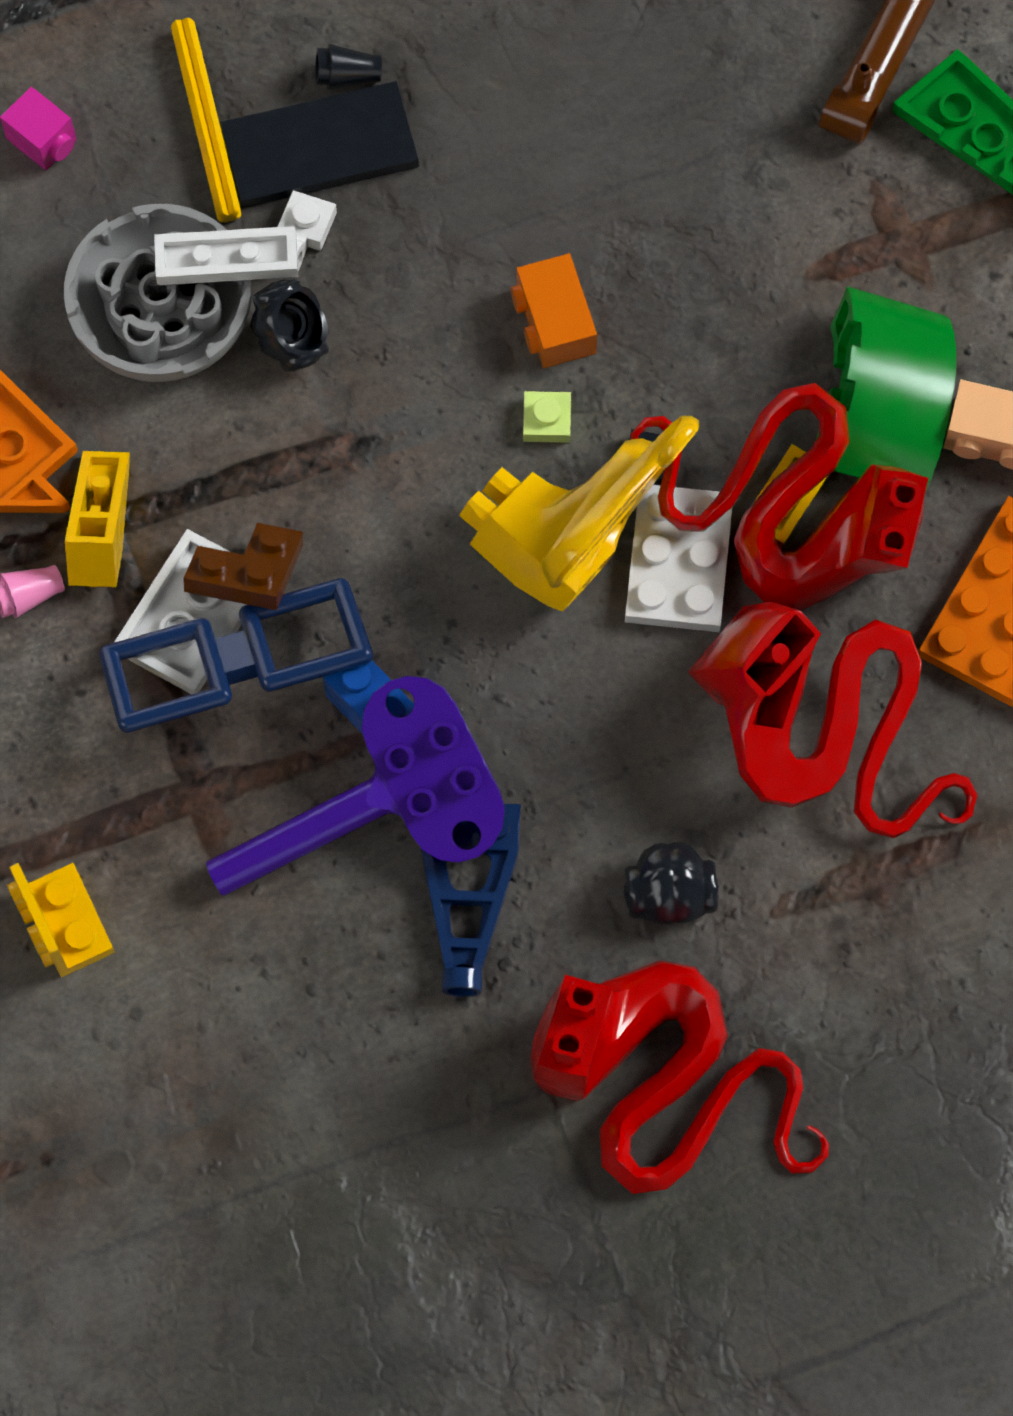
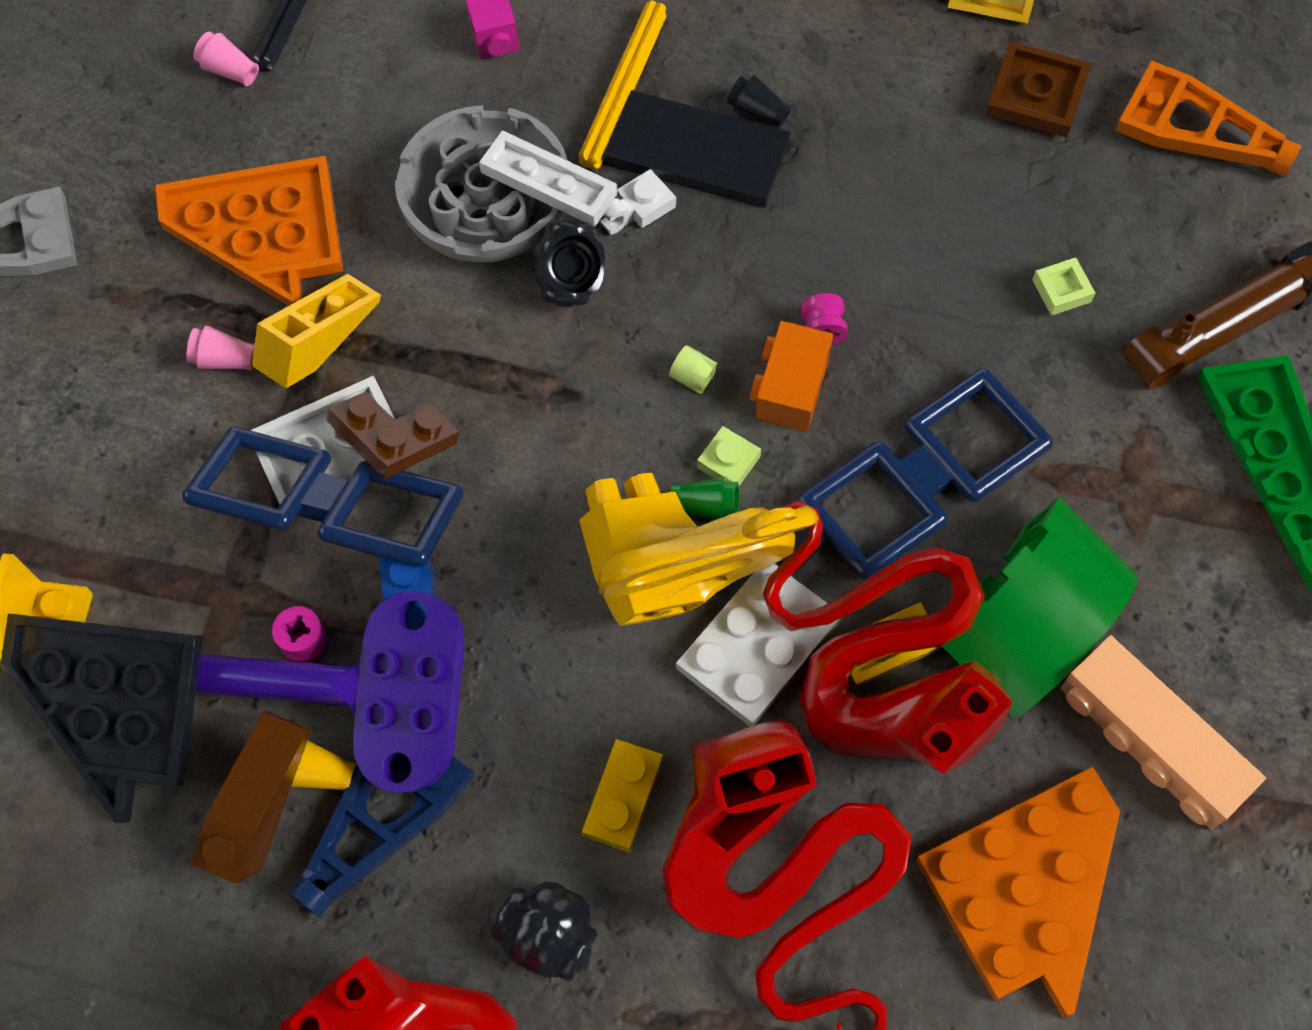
camera: 35 degrees right, 5 degrees down
none -> black wing [1,613,203,823]
none -> reddish brown slope [190,711,311,884]
none -> dark pink wheel [272,606,328,663]
none -> yellow cone [291,741,357,791]
none -> yellow plate [582,739,663,853]
none -> yellowish green hose [669,345,717,394]
none -> green cone [670,477,740,521]
none -> dark blue bar [797,368,1053,580]
none -> dark pink wheel [800,293,848,345]
none -> yellowish green plate [1032,257,1095,316]

